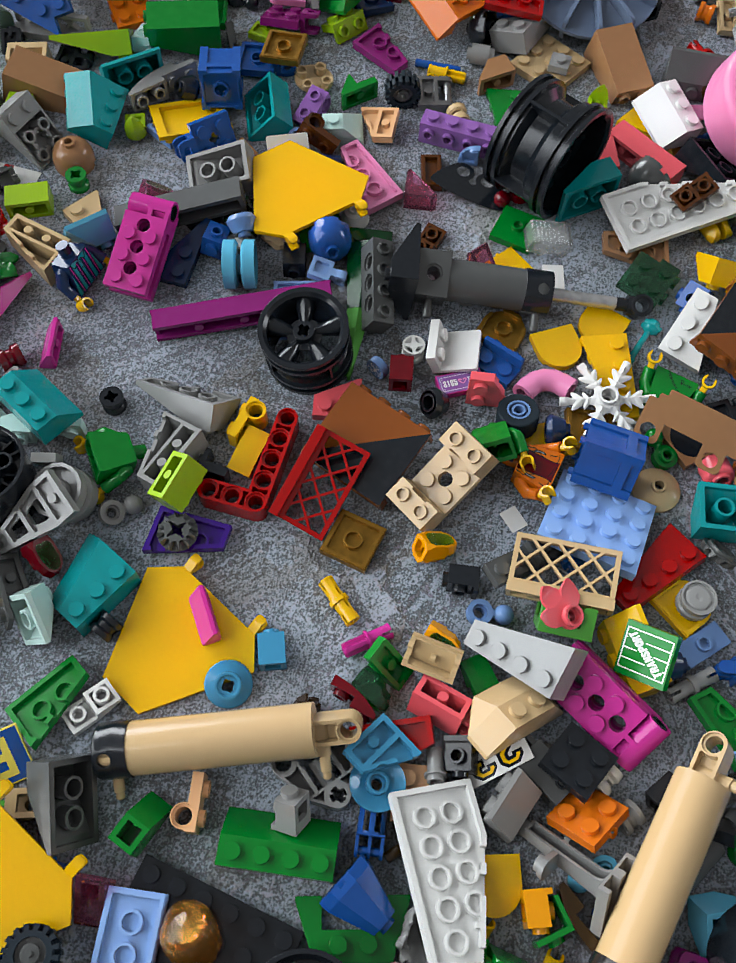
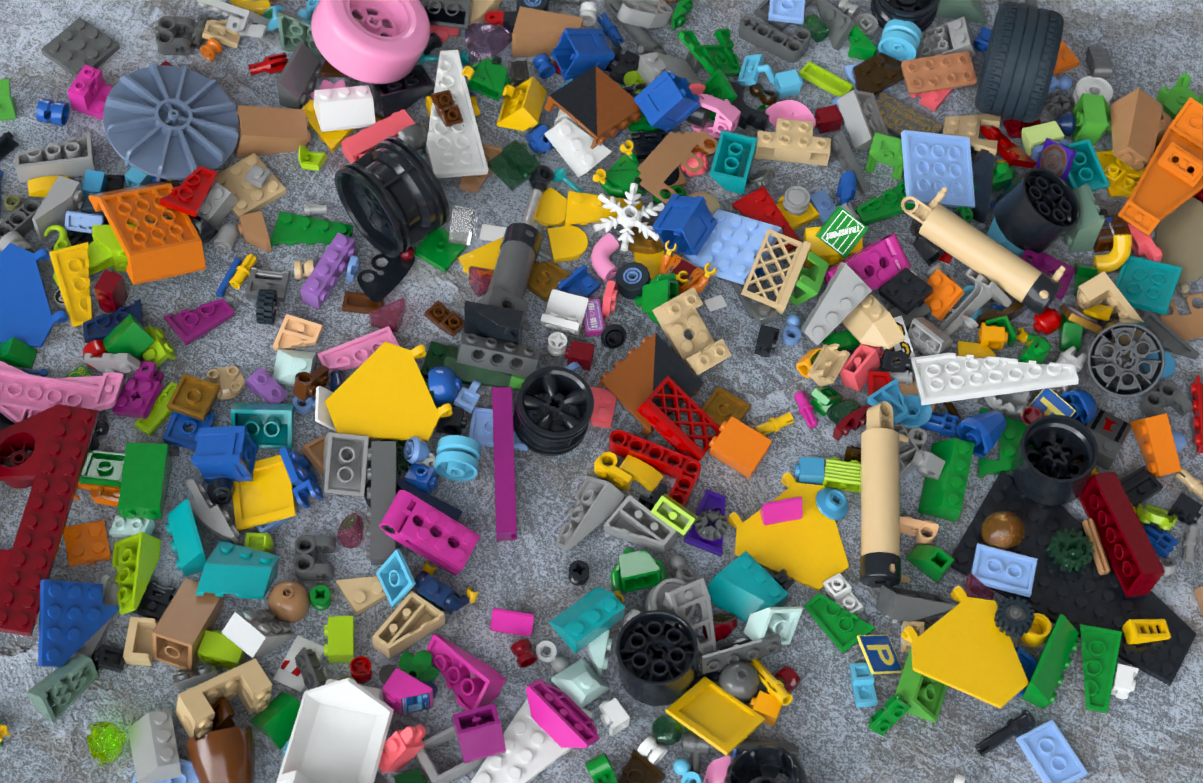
camera: 85 degrees left, 5 degrees down
green slope [341,74,378,111] -> none
light orange rock [412,531,457,564] -> none
coral plate [540,578,584,630] -> none
dark blue cone [544,414,570,444] -> none
none -> dark grey piece [293,535,336,581]
none -> orange brick [709,416,772,479]
none -> lime brick [822,457,861,493]

